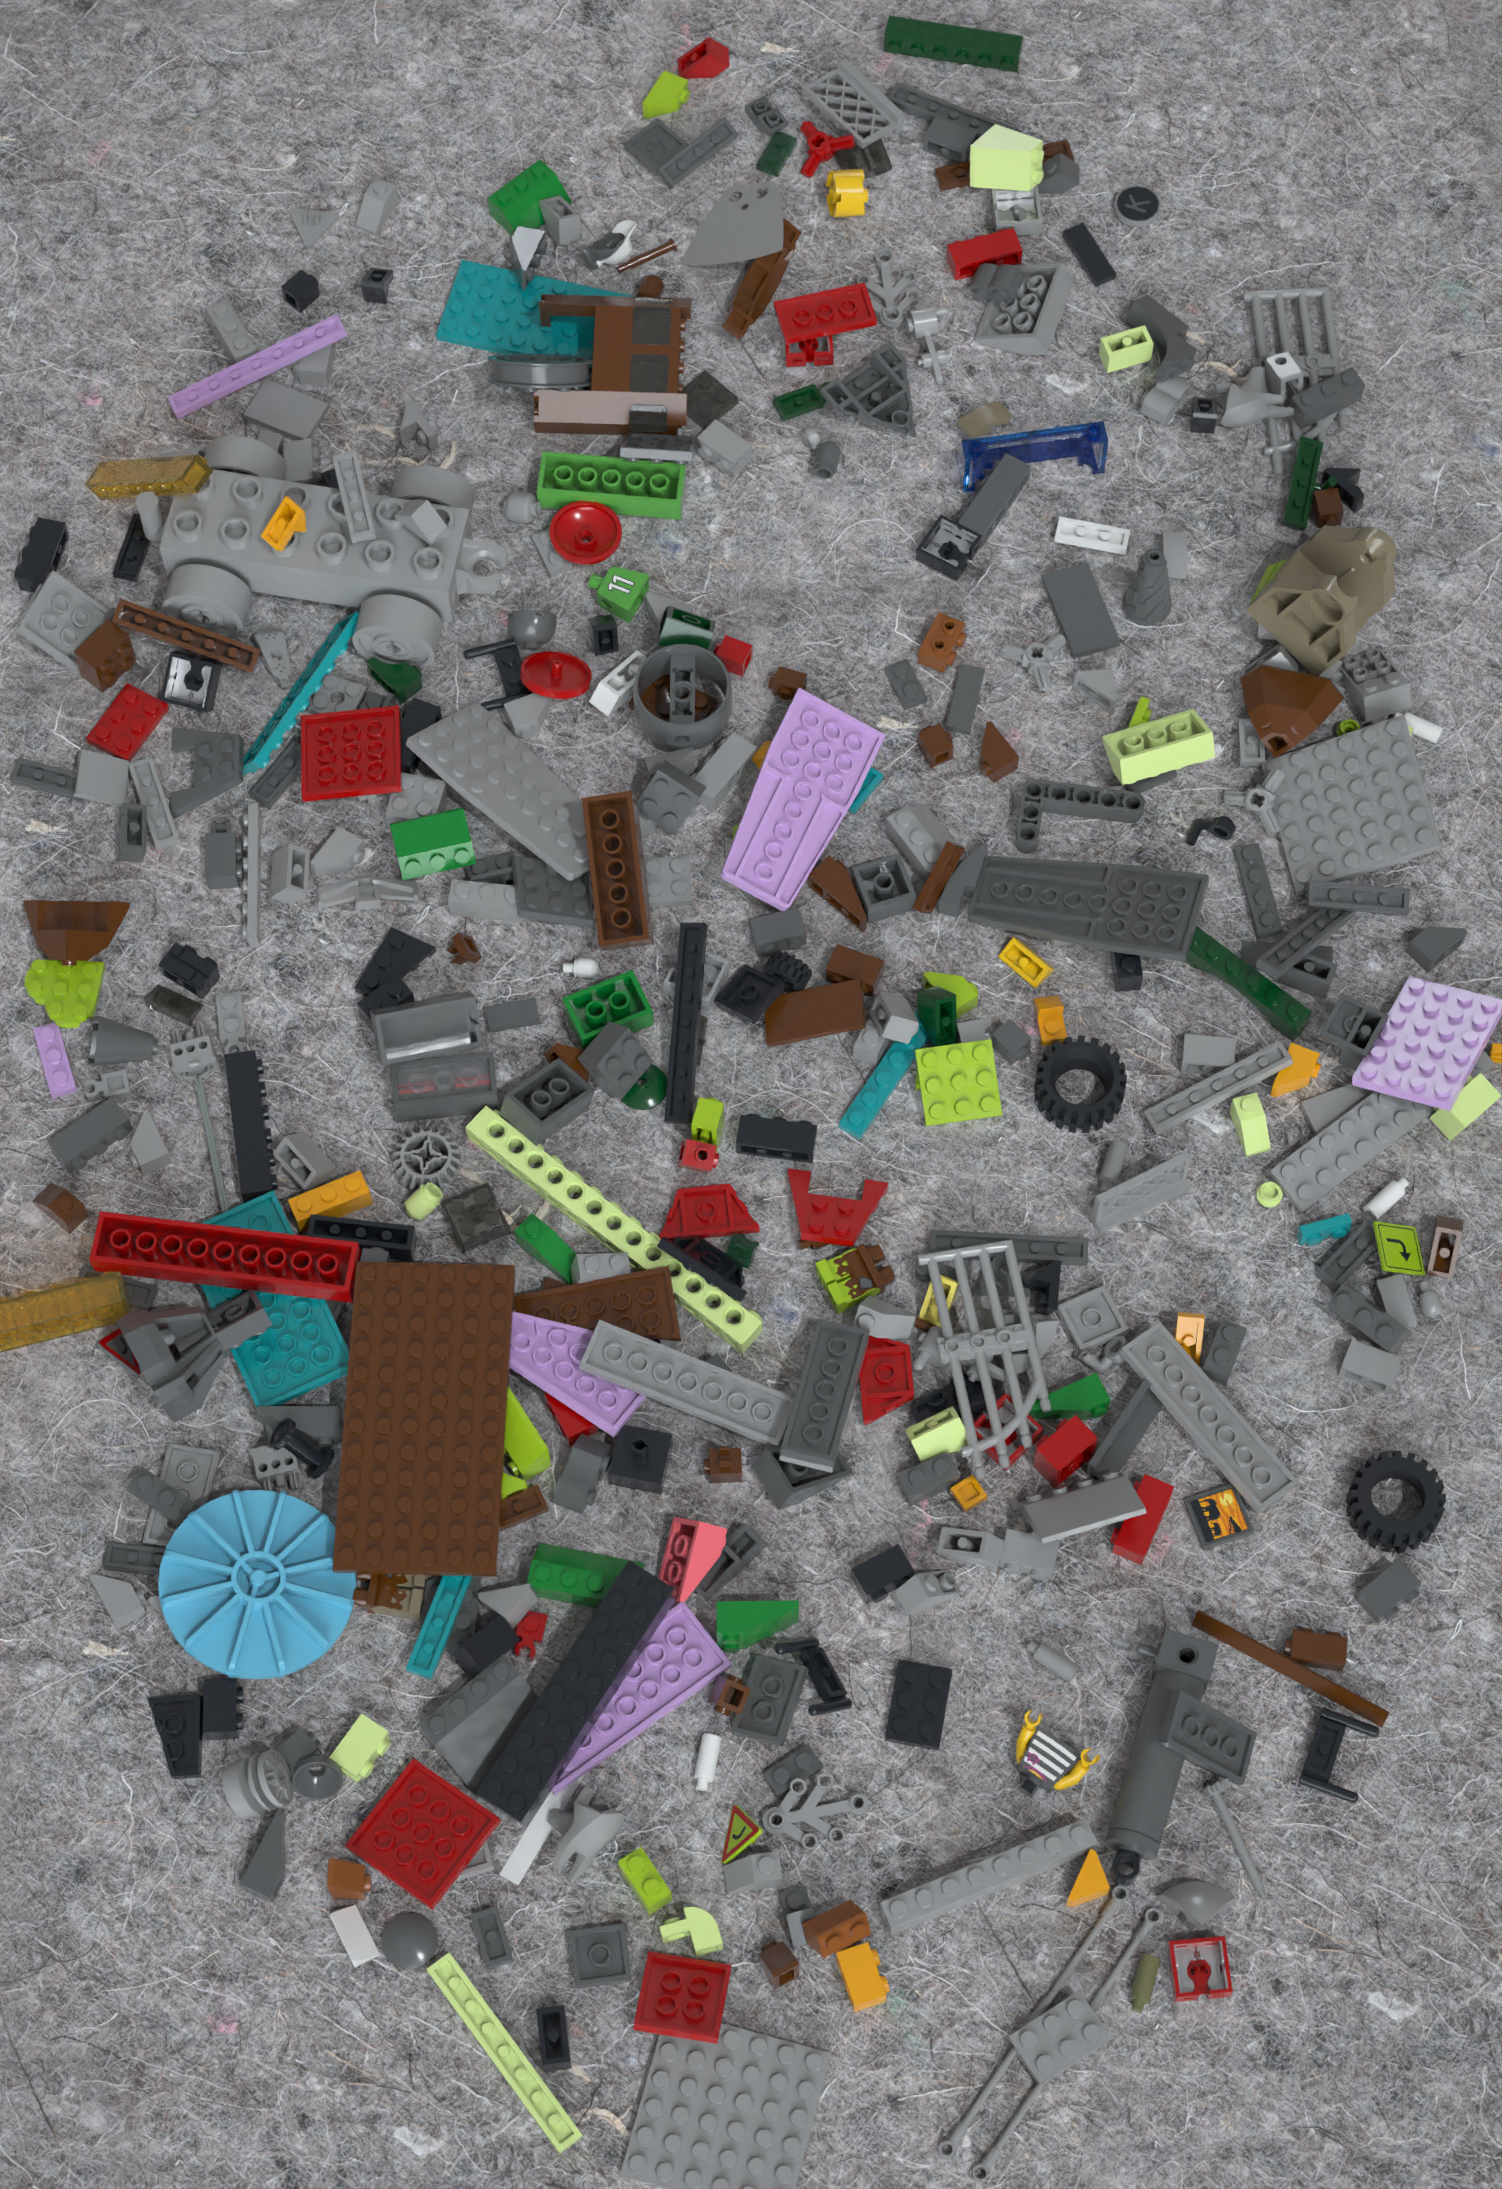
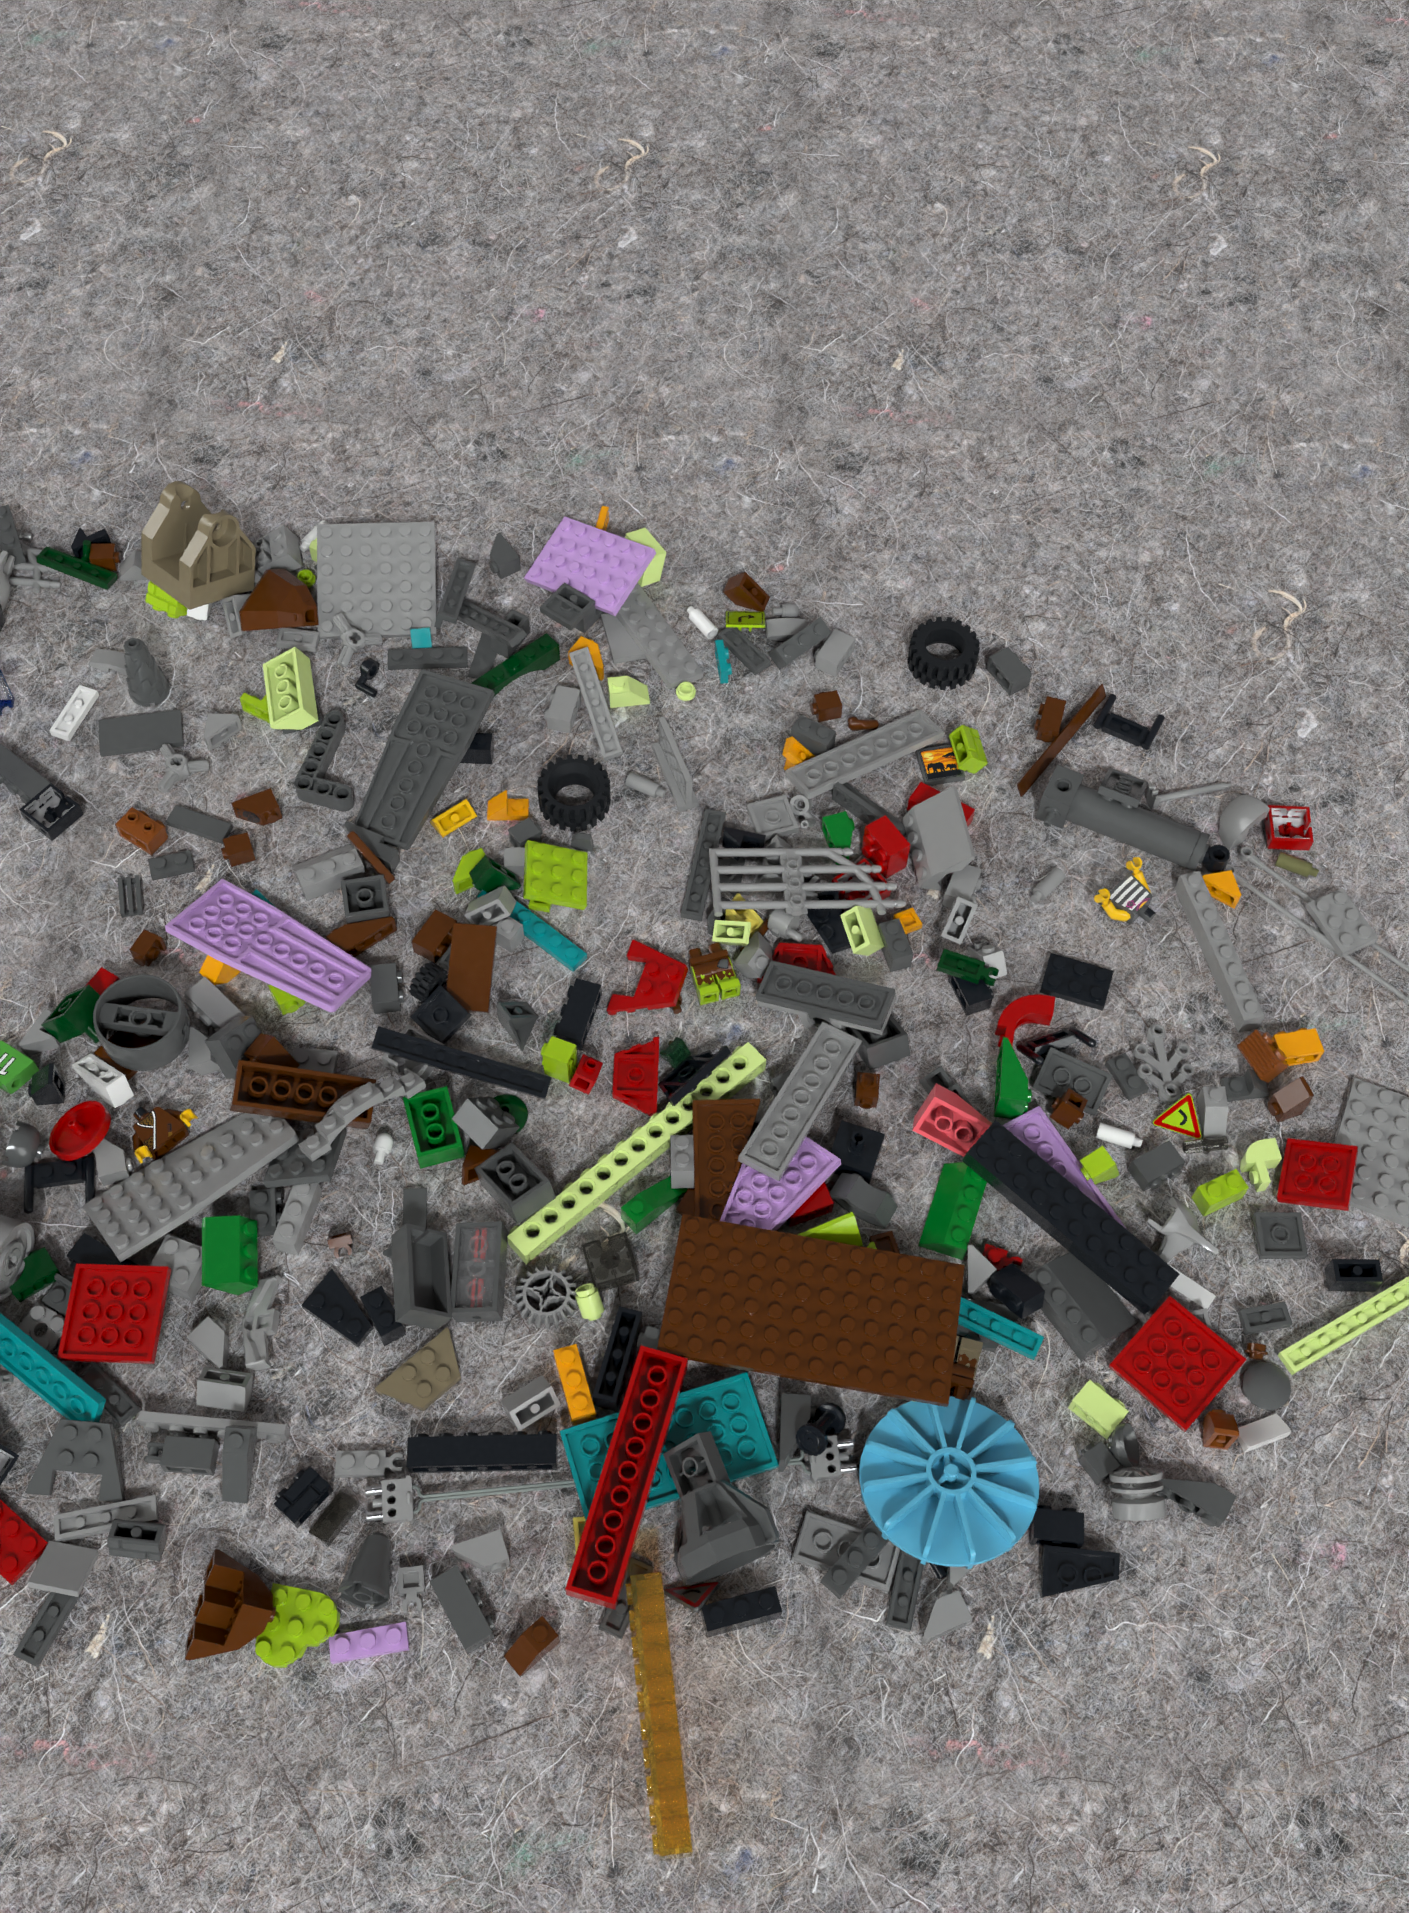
camera: 85 degrees left, 5 degrees down
none -> dark grey tile [118,875,144,918]
none -> reddish brown torso [132,1107,198,1164]
none -> dark grey slope [222,1424,257,1503]
none -> reddish brown slope [244,1033,299,1068]
none -> light grey piece [298,1071,426,1162]
none -> dark tan wing [375,1327,461,1411]
none -> teal tile [410,627,432,649]
none -> dark grey slope [496,1001,539,1051]
none -> dark grey tile [571,833,594,852]
none -> black brick [700,1586,782,1638]
none -> yellowish green slope [712,920,751,946]
none -> reddish brown brick [810,690,843,722]
none -> reddish brown arm [848,717,879,731]
none -> dark green plate [936,949,999,986]
none -> lime brick [949,725,988,774]
none -> red arch [995,994,1056,1047]
none -> lime slope [1079,1146,1120,1184]
none -> dark grey brick [1128,1141,1185,1192]
none -> clear smoke axle [1182,1136,1229,1154]
none -> reddish brown plate [1244,1343,1268,1360]

